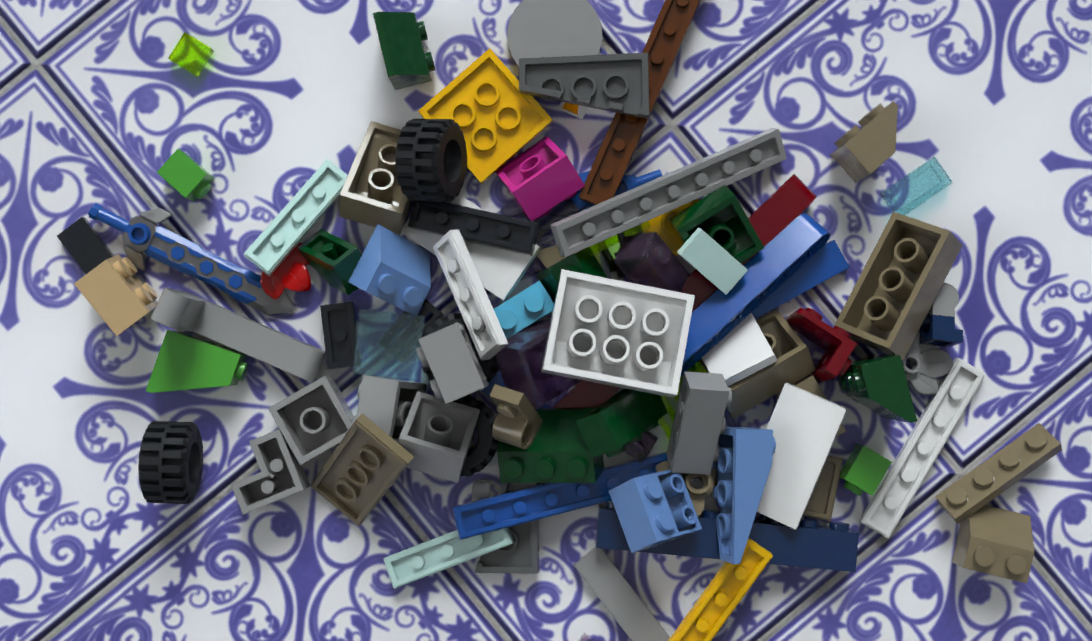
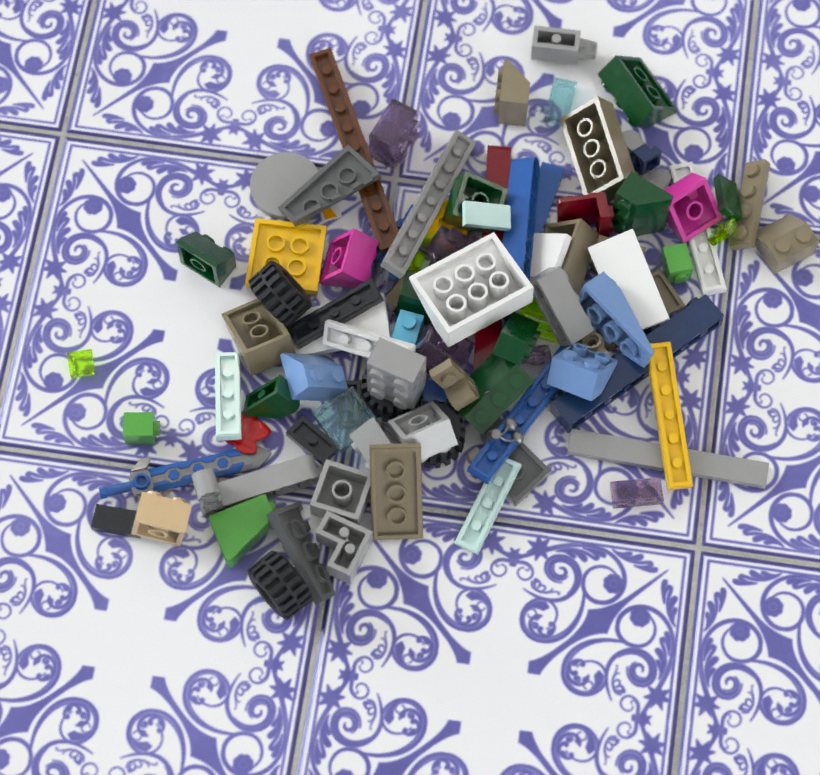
camera: 40 degrees left, 20 degrees down
none -> dark grey wing [266,501,336,605]
none -> clear purple brick [369,99,419,170]
none -> flat silver piece [487,417,524,444]
none -> light grey hinge [531,25,597,65]
none -> dark green slope [598,55,678,128]
none -> dark pink slope [664,172,723,243]
none -> clear neon green tile [707,218,738,246]
none -> dark green tile [713,174,742,221]

